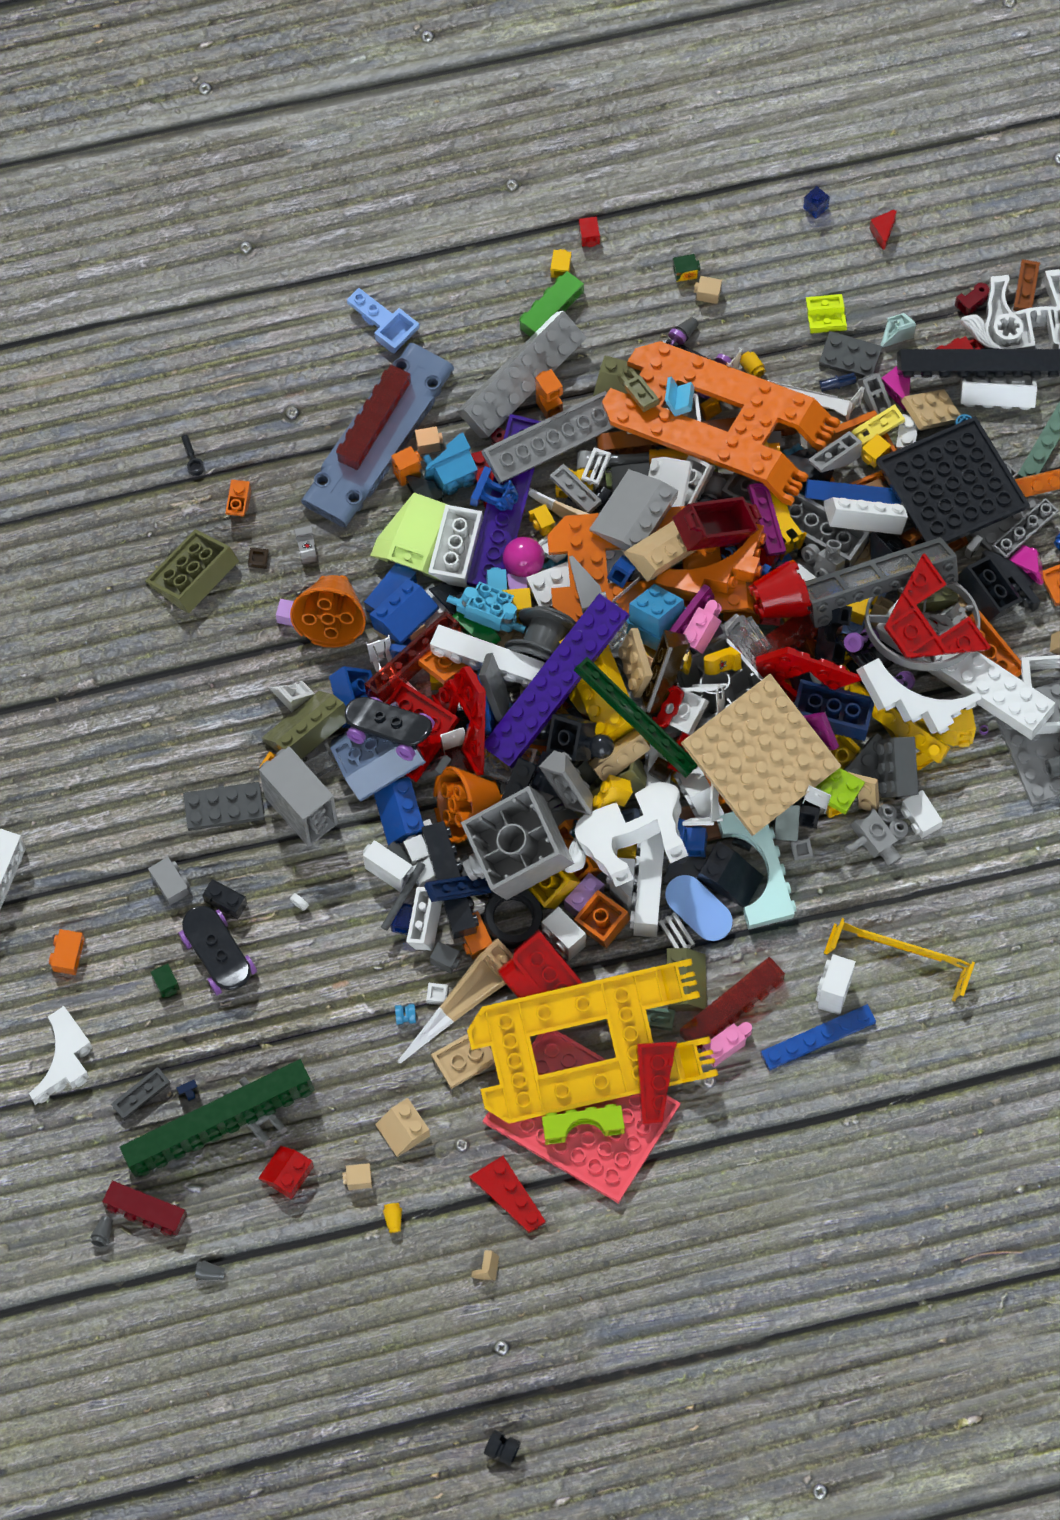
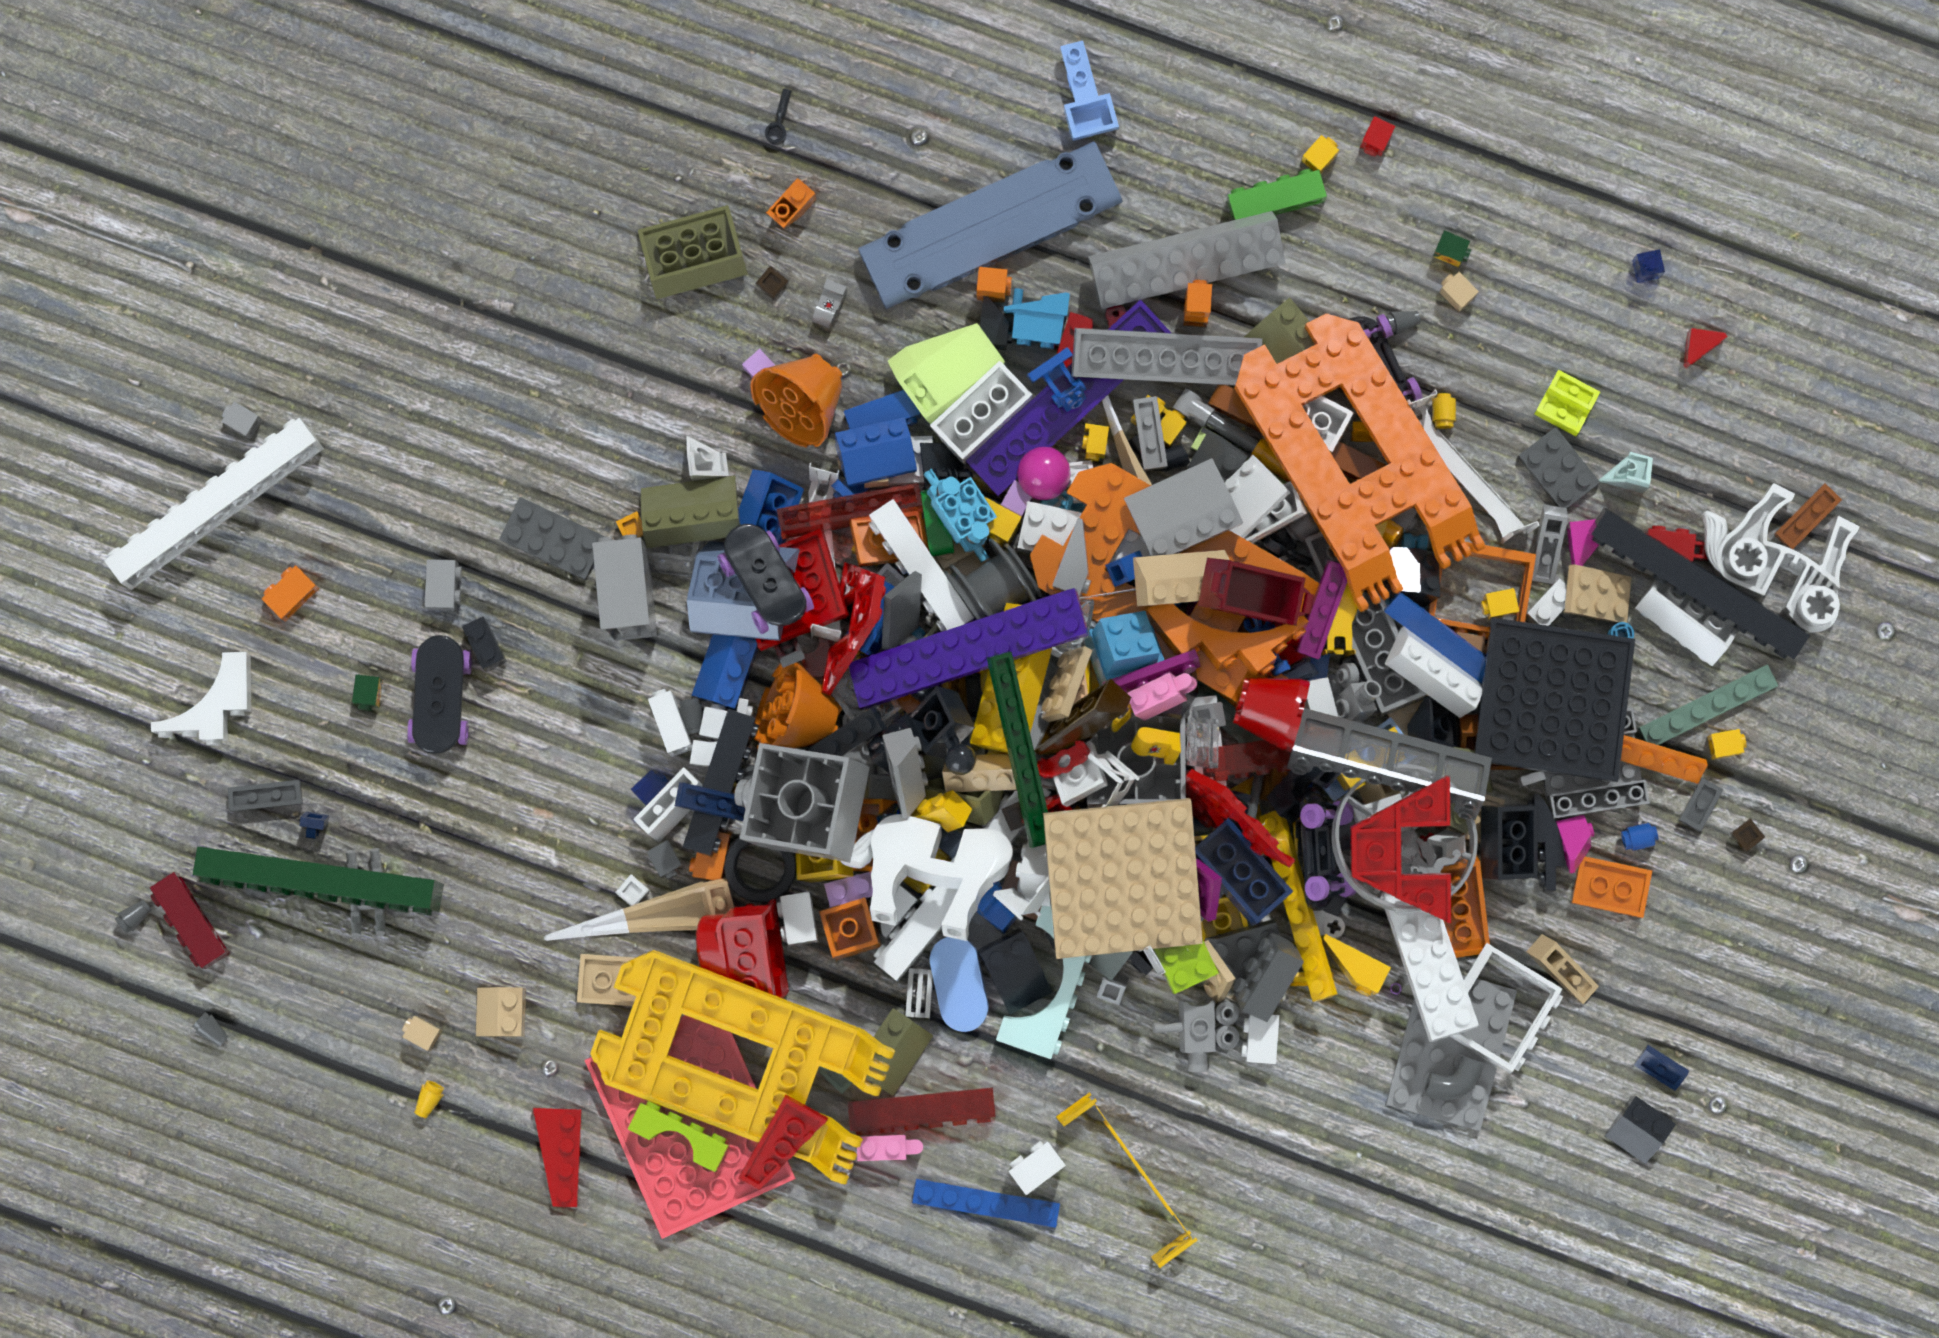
camera: 35 degrees right, 15 degrees up
red slope [258,1145,314,1200] -> none
white tile [290,893,309,911] -> none
clear red brick [336,365,411,471] -> none
dark grey bar [381,862,426,931] -> none
dark azure wheel [395,1004,416,1025] -> none
light nougat brick [415,426,443,454] -> none
tan tile [471,1250,499,1281] -> none
medium azure brick [486,567,507,590] -> none
white tile [581,447,611,487] -> none
olive hinge [617,368,660,412] -> none
medium azure panel [665,376,694,416] -> none
light grey slope [808,431,862,472] -> none
dark blue axle [819,373,857,392] -> none
light yellow plate [851,405,905,447] -> none
white arch [856,658,982,735] -> none
dark red leg [954,283,990,316] -> none

